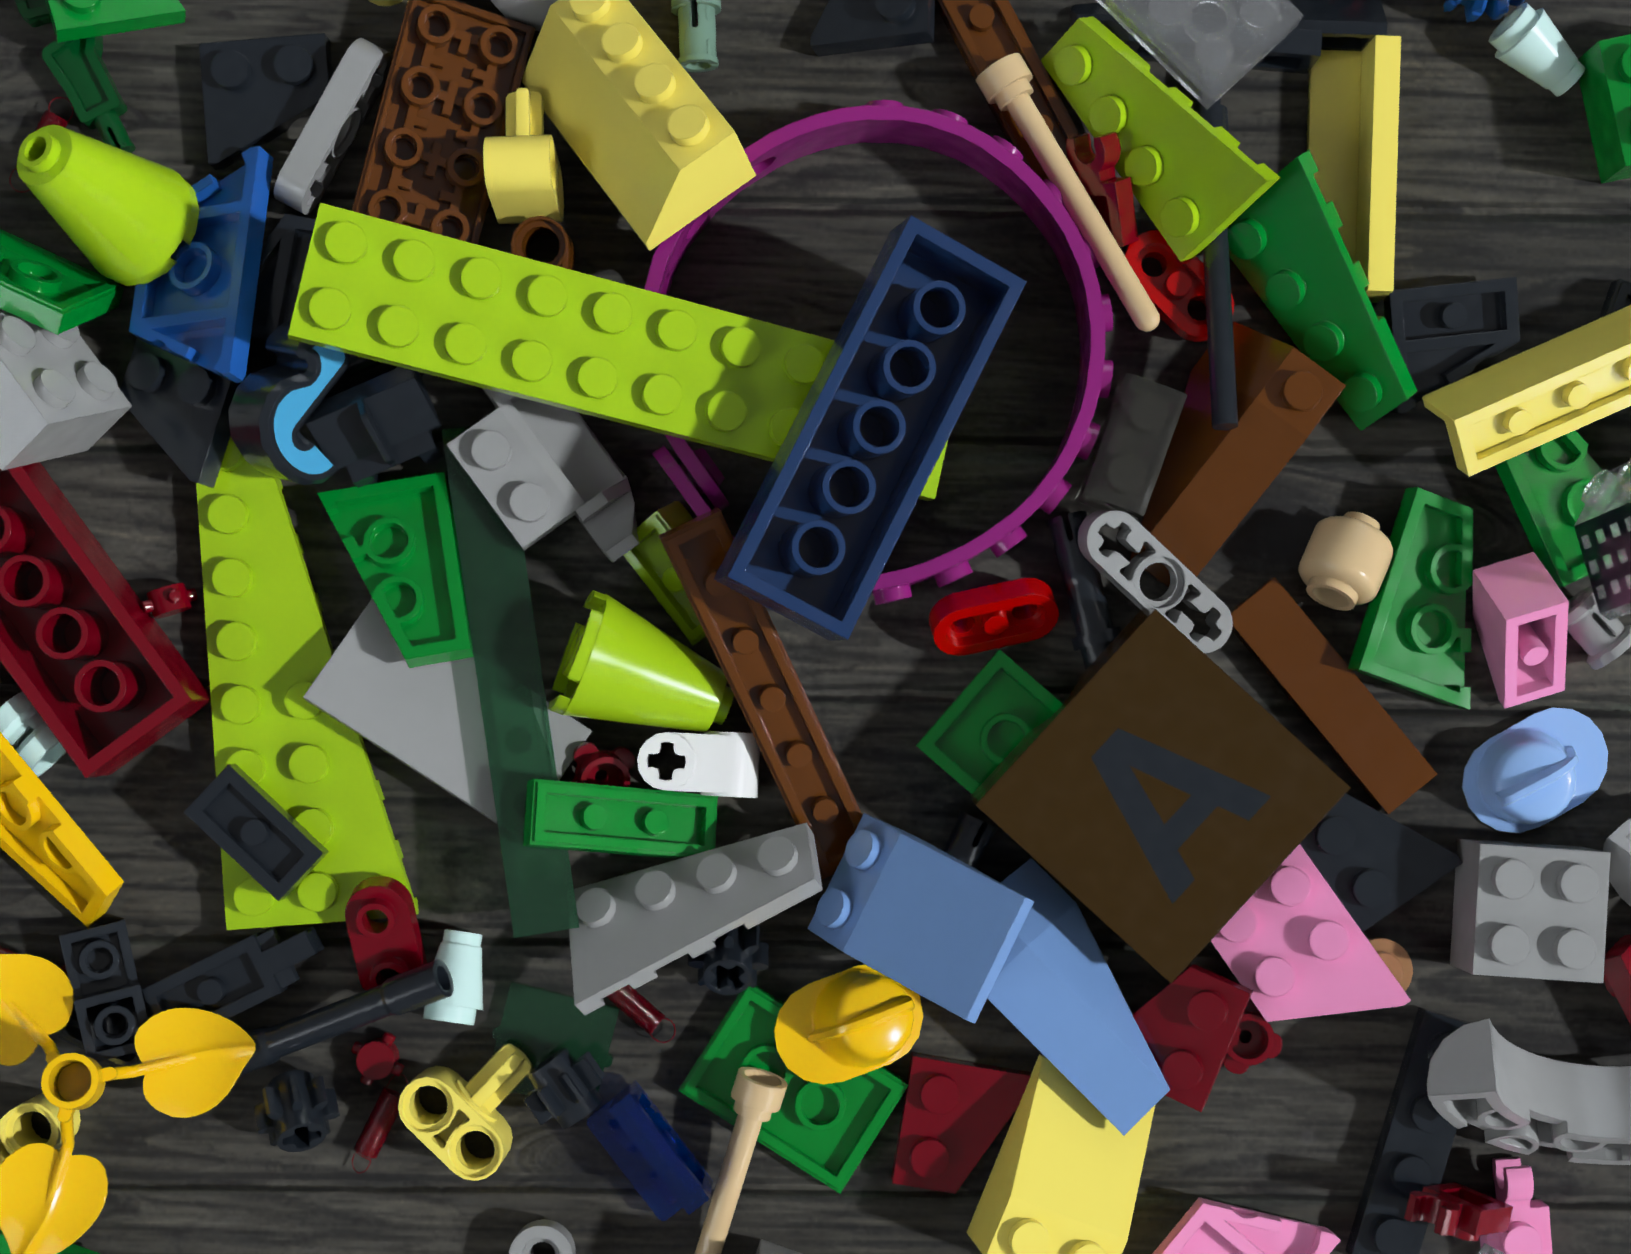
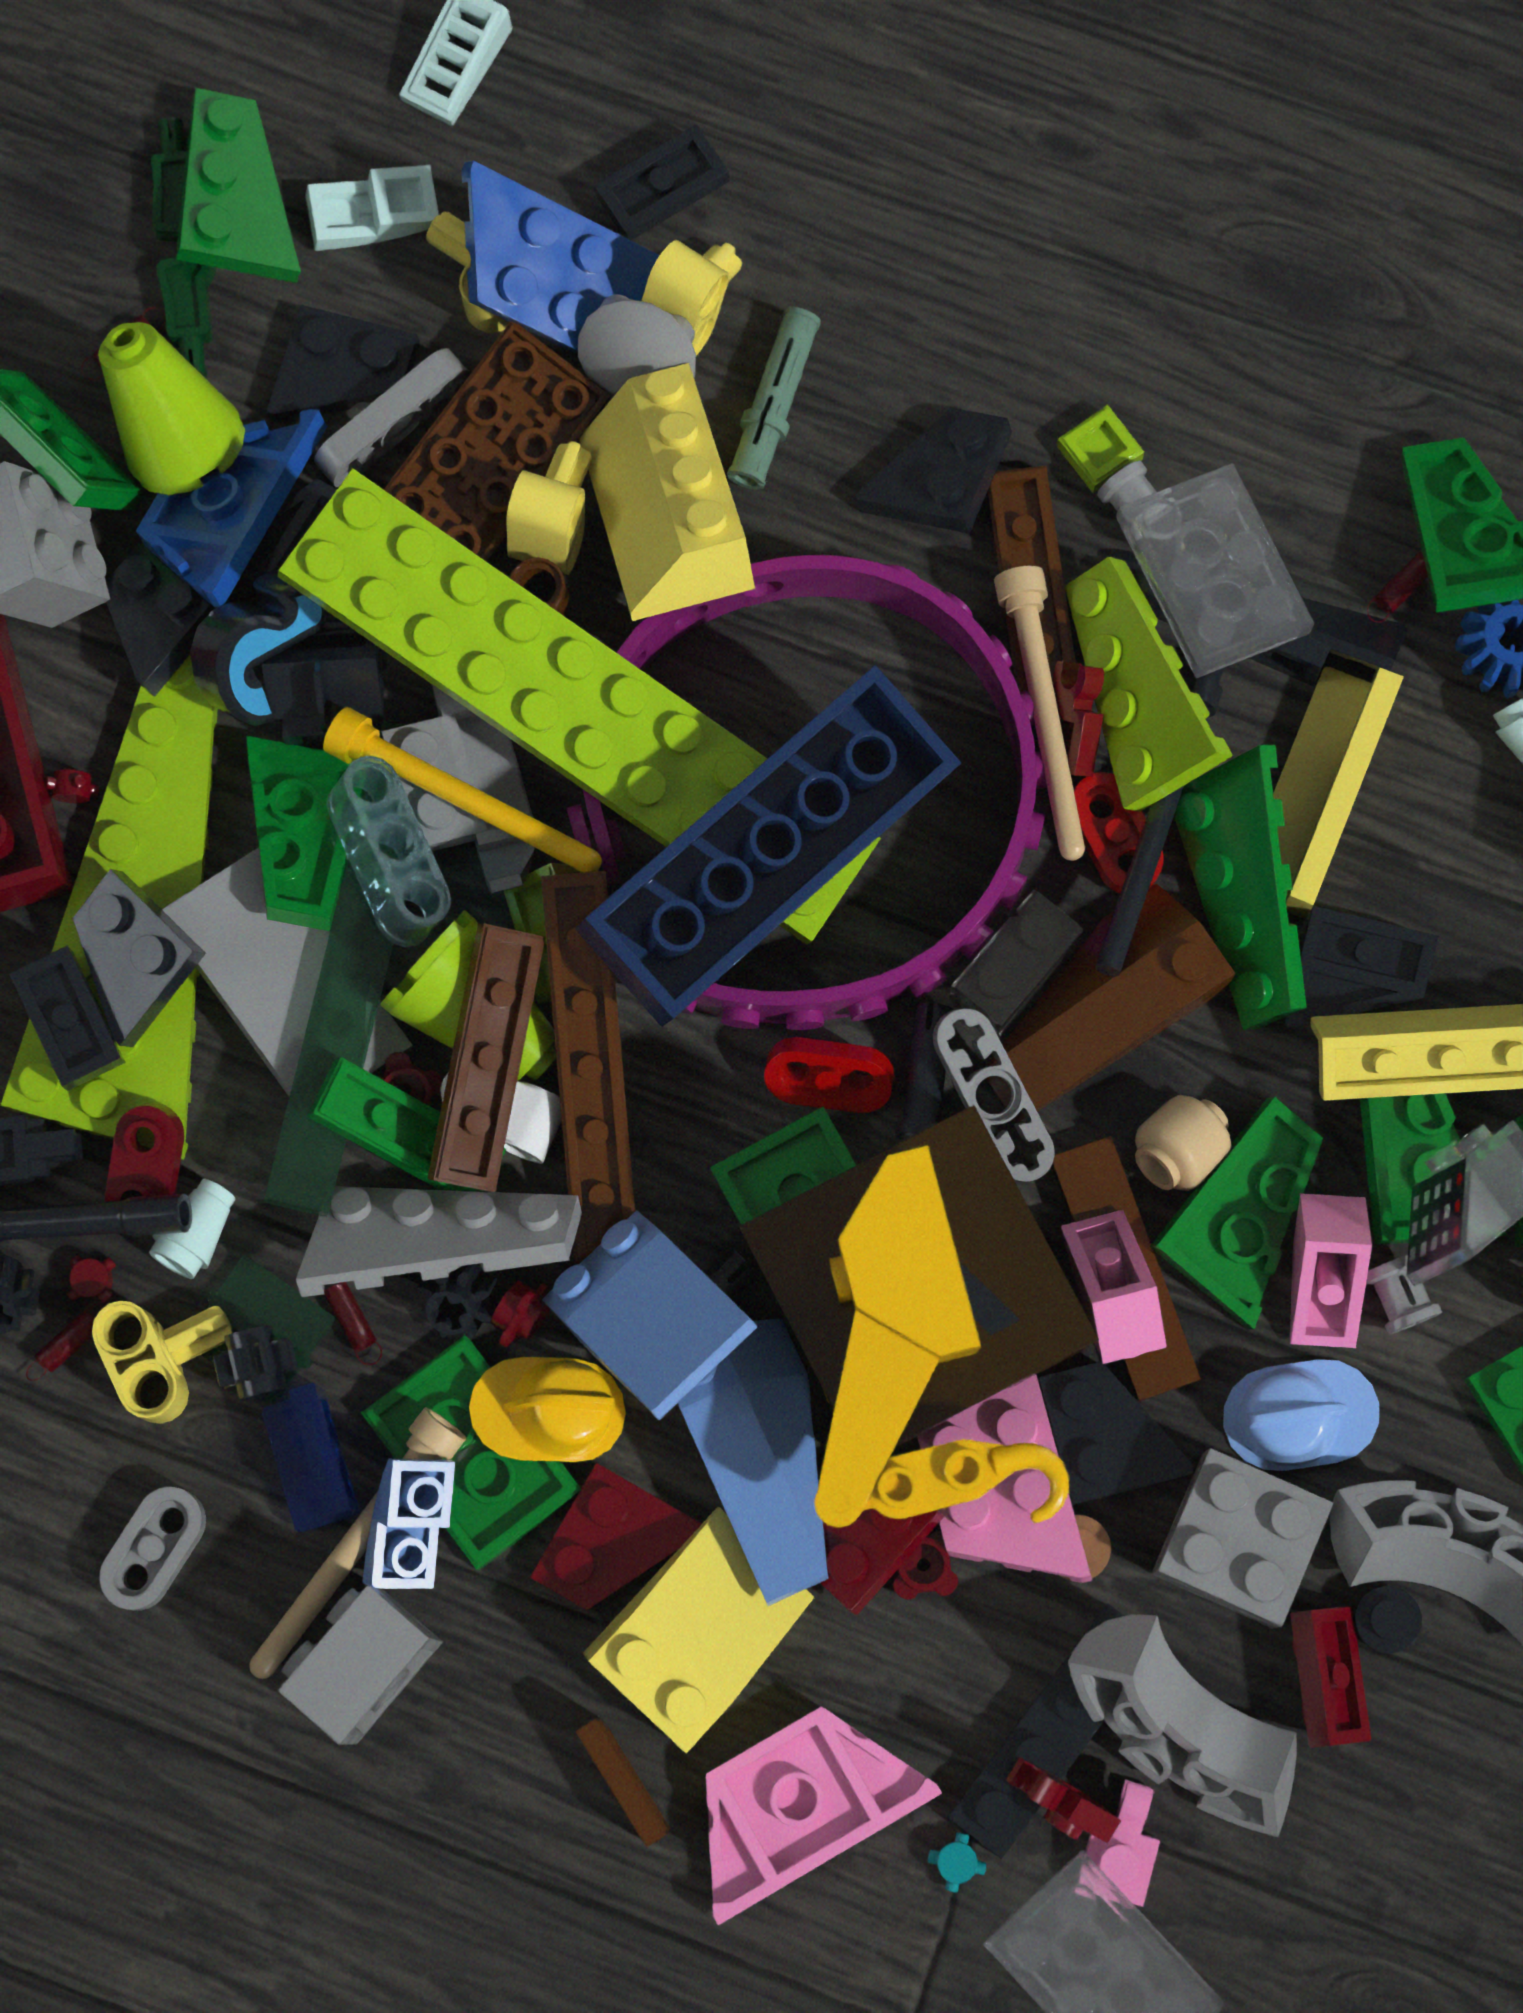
camera: 25 degrees right, 10 degrees down
none -> wing [73,869,206,1047]
none -> yellow piece [323,707,602,872]
none -> clear light blue beam [327,756,451,947]
none -> slope [363,1459,455,1588]
none -> reddish brown tile [427,923,545,1192]
none -> dark red plate [491,1281,550,1348]
none -> yellow slope [814,1145,1069,1527]
none -> bright pink slope [1061,1210,1167,1364]

